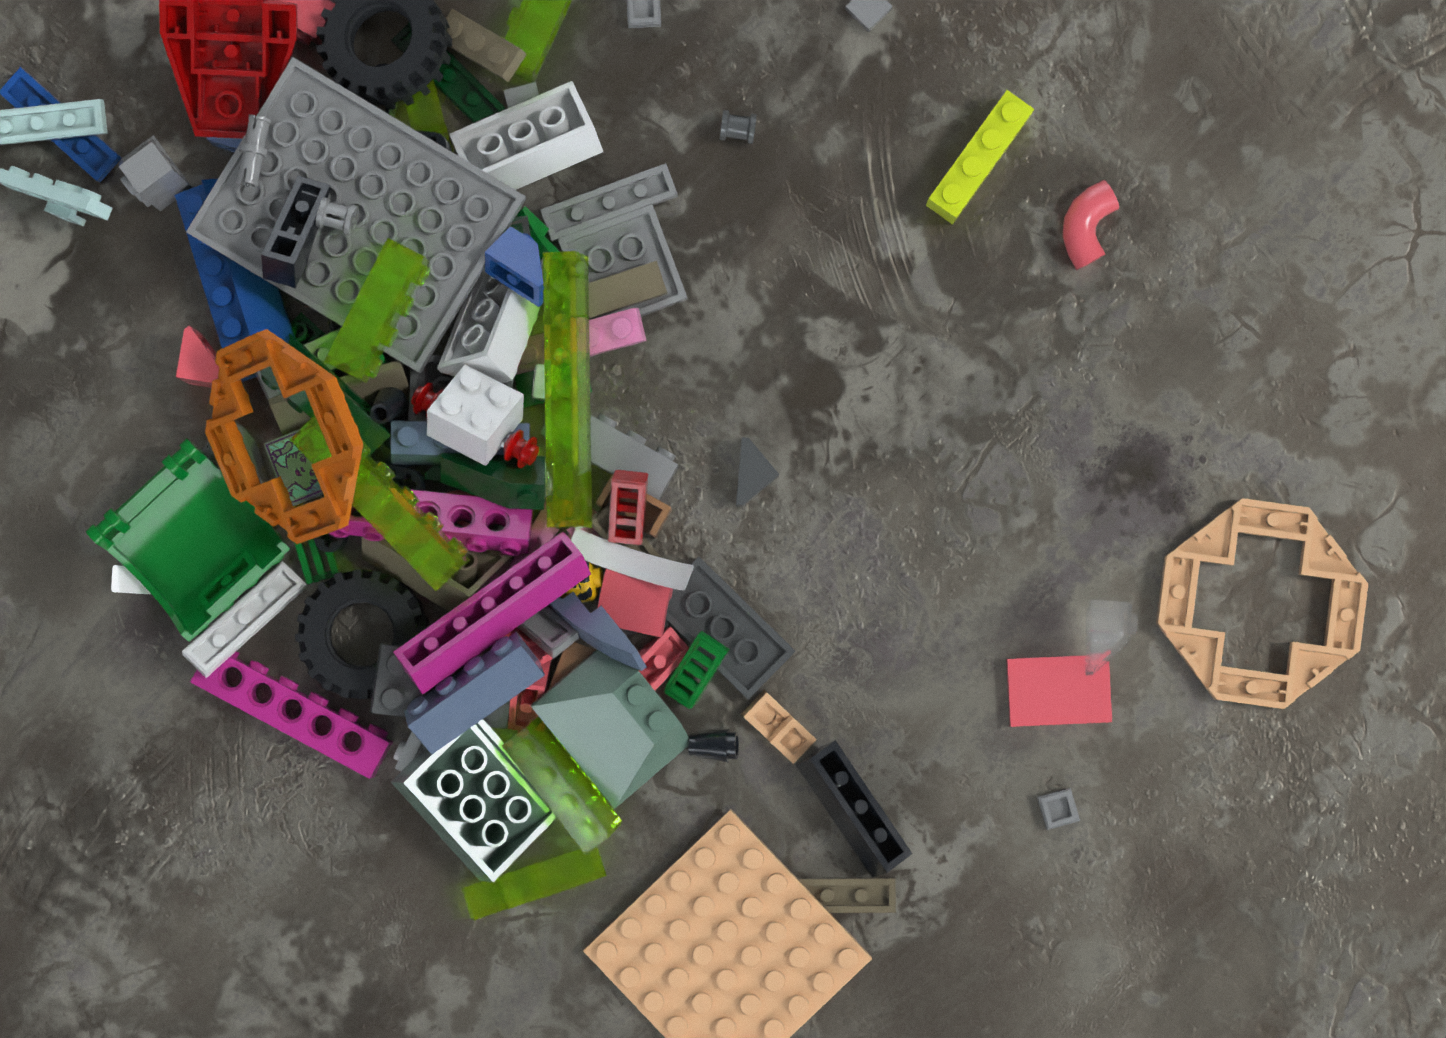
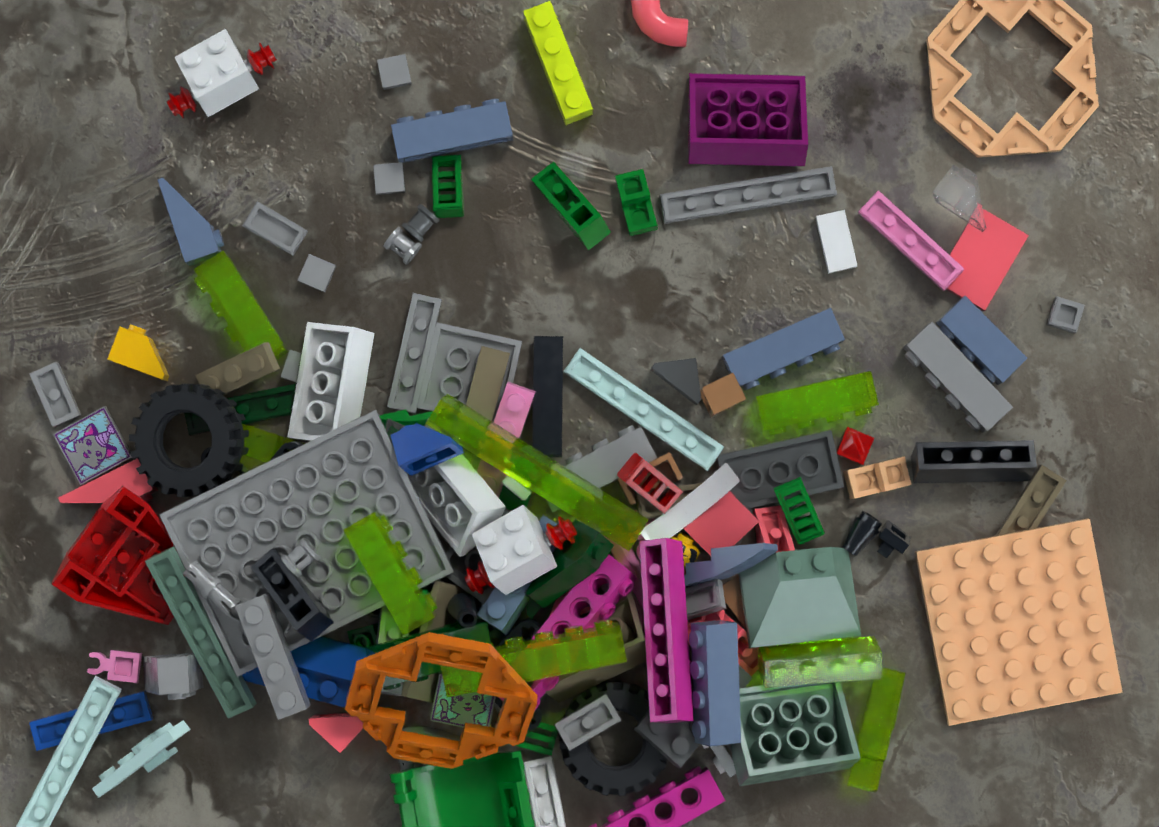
camera: 60 degrees left, 0 degrees up
none -> bright pink plate [87,650,142,683]
none -> sand green plate [145,546,257,719]
none -> light grey brick [235,593,311,720]
none -> light grey tile [297,254,337,293]
none -> light grey tile [373,162,405,195]
none -> light grey bush [383,227,422,265]
none -> sand blue brick [391,99,513,163]
none -> green slope [432,155,464,218]
none -> green slope [531,161,611,251]
none -> black slope [533,336,563,457]
none -> light grey plate [554,694,621,751]
none -> light aqua tile [563,348,724,472]
none -> green slope [615,169,658,236]
none -> light grey tile [660,166,837,224]
none -> magenta slope [688,73,808,166]
none -> medium nougat panel [700,373,746,418]
none -> sand blue brick [722,308,845,391]
none -> clear neon green brick [754,371,879,436]
none -> white tile [815,210,857,274]
none -> red tile [836,427,874,465]
none -> bright pink tile [858,190,964,291]
none -> black tile [877,520,911,558]
none -> light grey brick [903,321,1013,433]
none -> sand blue brick [936,296,1027,385]

